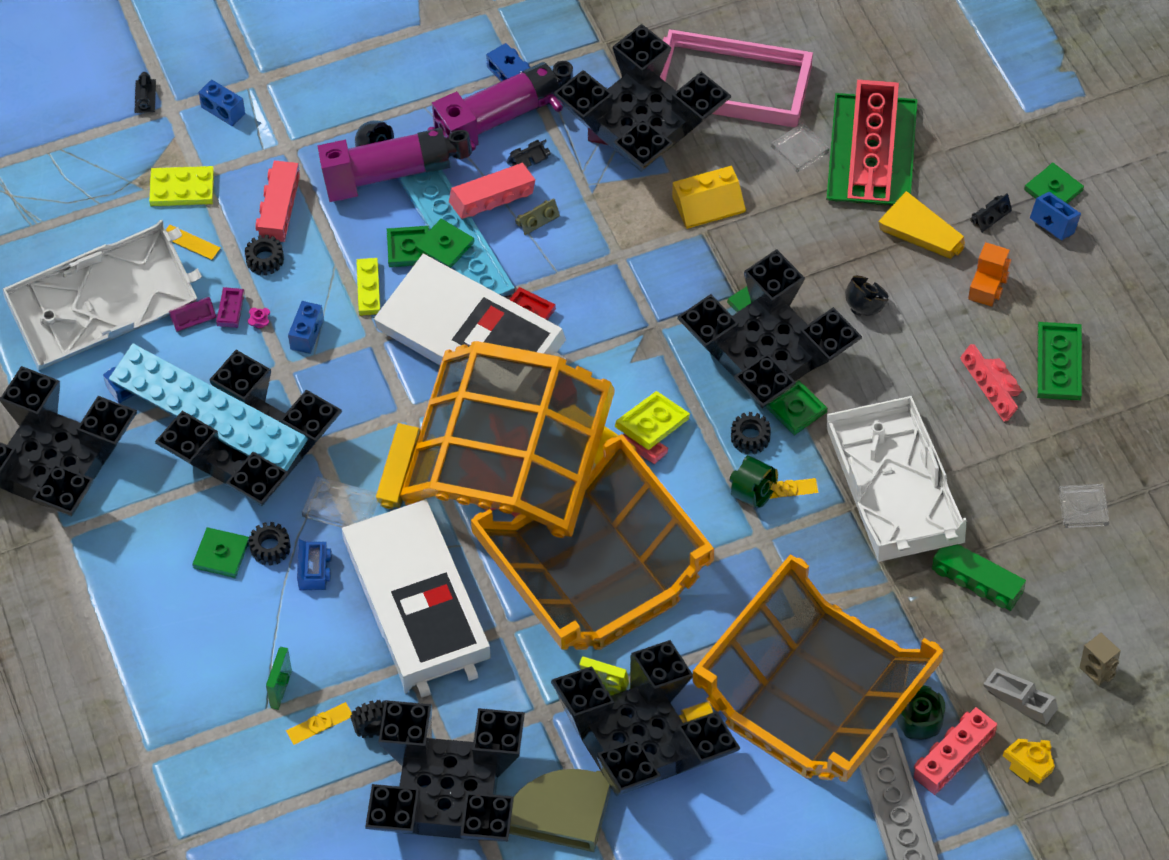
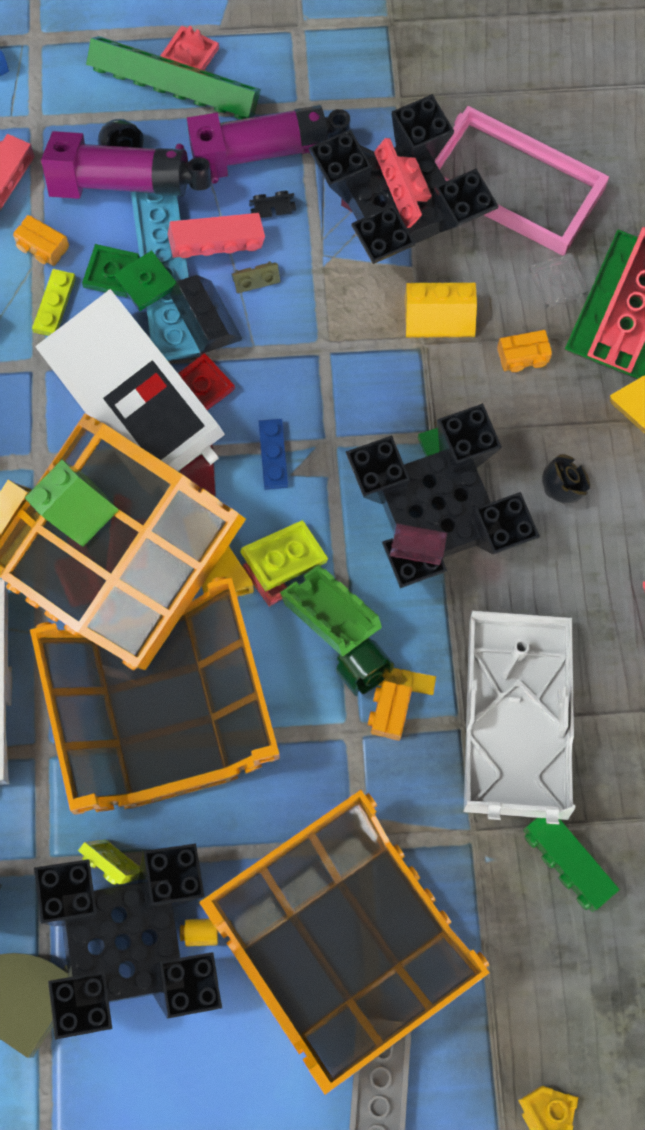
camera: 15 degrees right, 15 degrees up
blue brick [486,43,530,82] -> none
black tyre [731,412,771,454] -> none
green plate [766,380,828,436] -> none
dark green brick [897,685,945,739] -> none
coral brick [914,707,997,795] -> none
light grey slope [983,668,1058,725] -> none
none -> light orange brick [13,215,69,266]
none -> bright green slope [25,460,119,547]
none -> green brick [86,36,261,119]
none -> coral plate [160,25,219,70]
none -> black slope [170,275,242,354]
none -> blue plate [258,419,288,490]
none -> bright green piece [280,565,382,657]
none -> light orange brick [367,681,412,741]
none -> coral bracket [374,138,432,228]
none -> clear pink brick [390,524,447,565]
none -> light orange brick [497,330,552,372]

